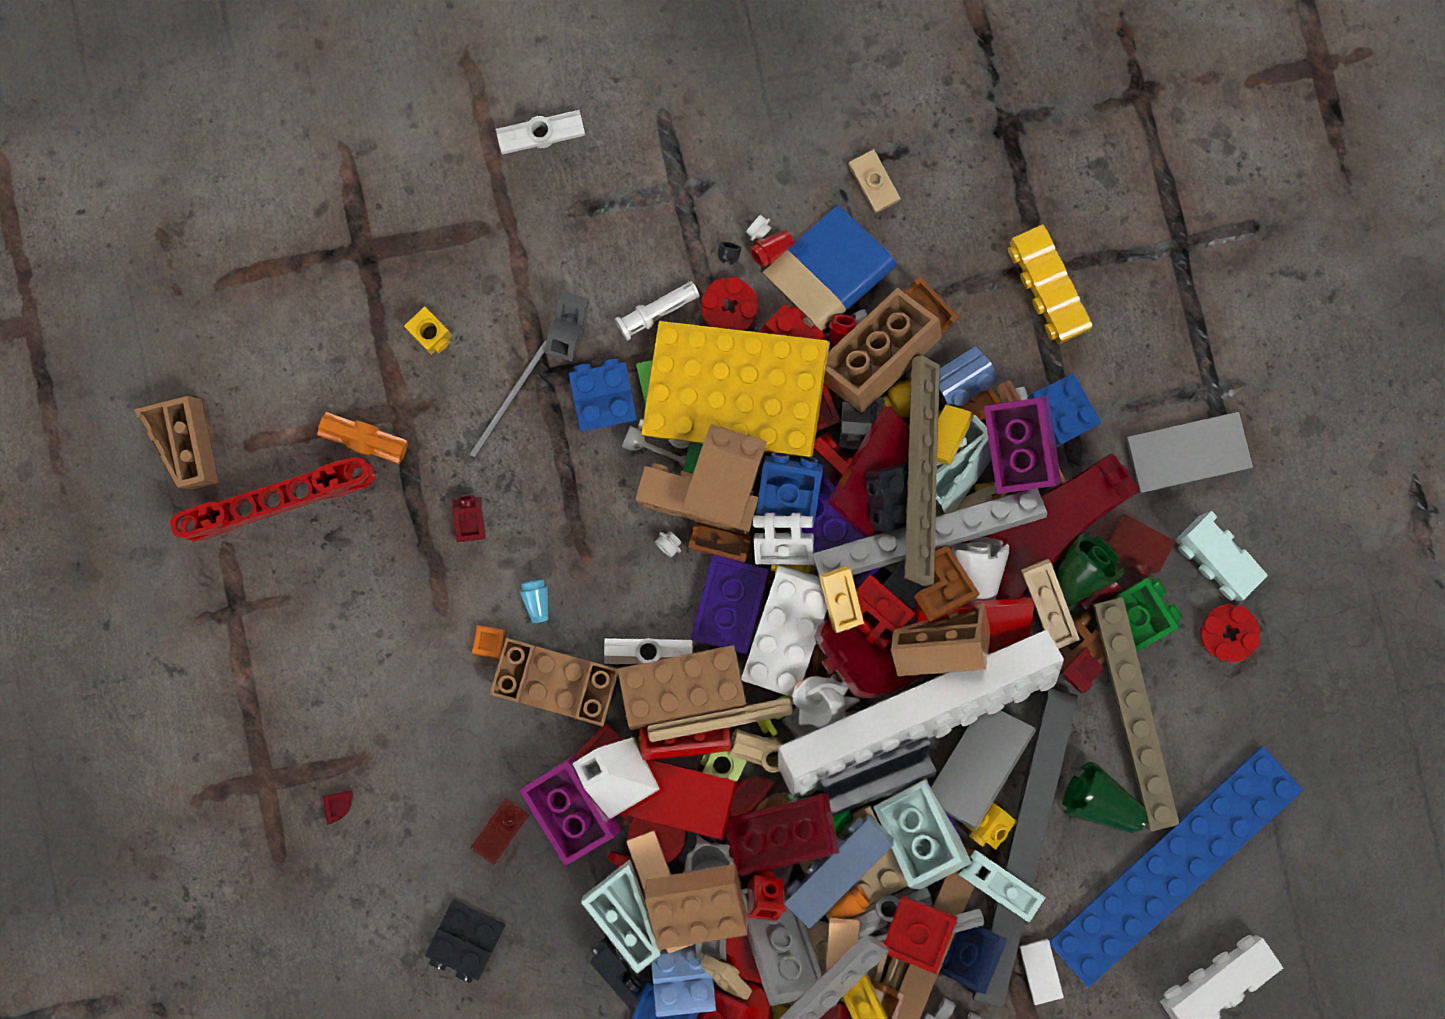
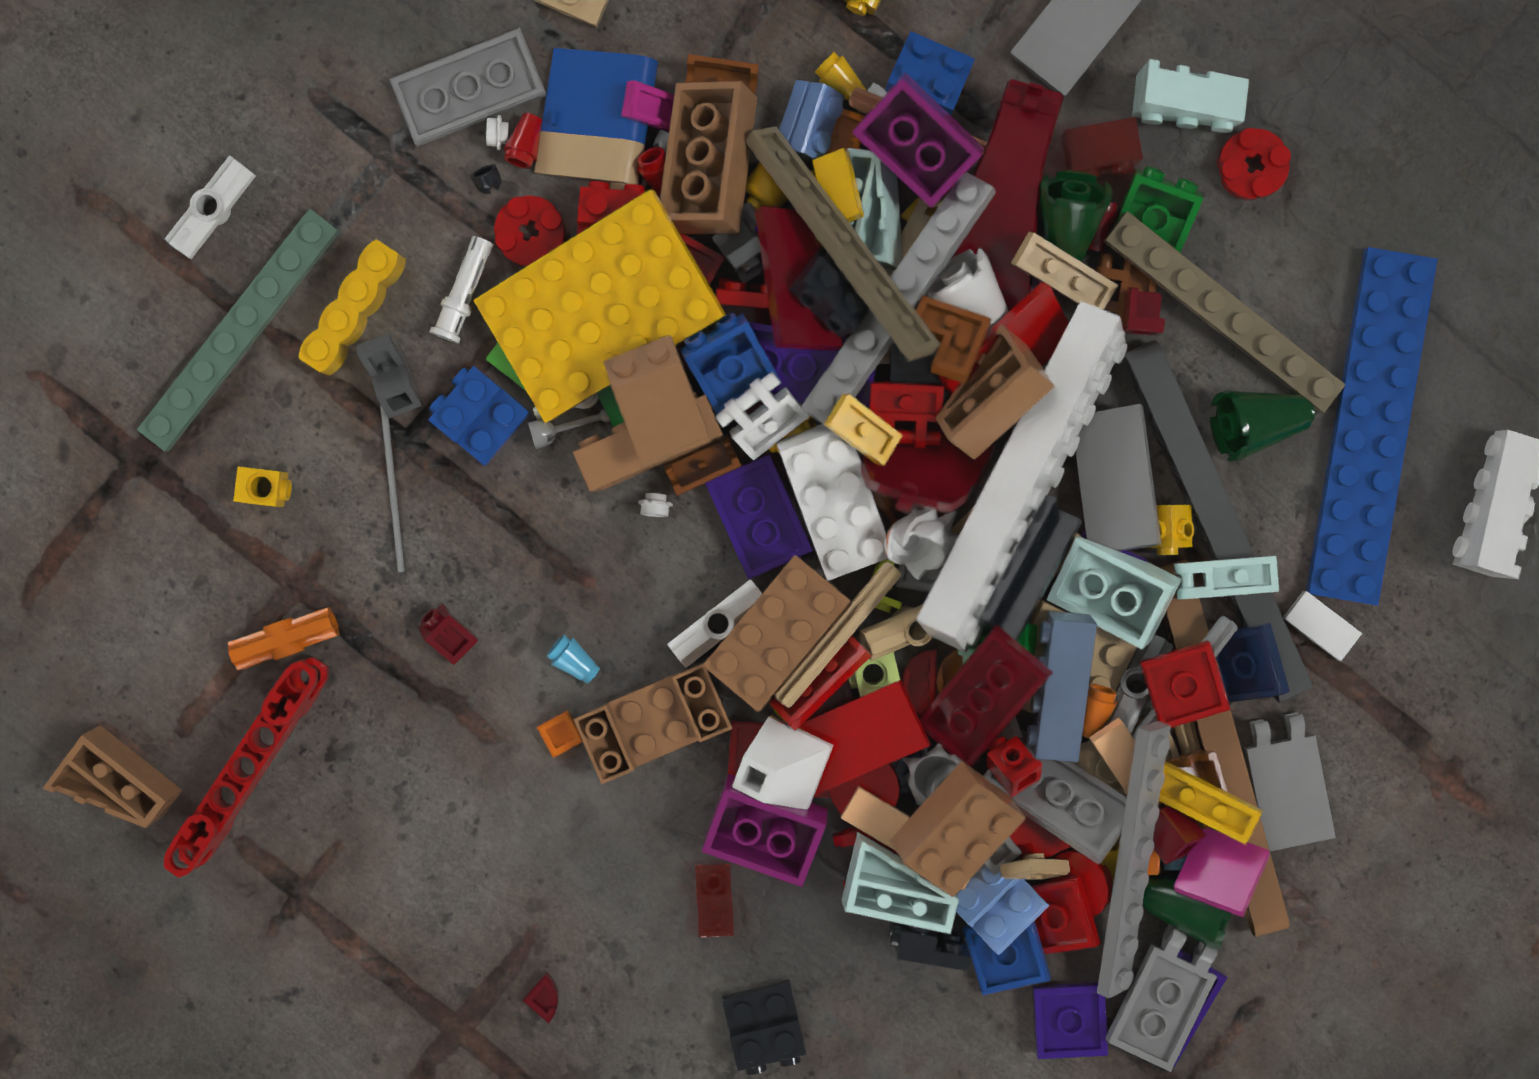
camera: 35 degrees left, 5 degrees up
none -> sand green plate [137,208,340,452]
none -> yellow brick [299,239,406,375]
none -> light grey tile [389,28,547,147]
none -> dark pink tile [621,81,674,132]
none -> yellow cone [815,51,866,101]

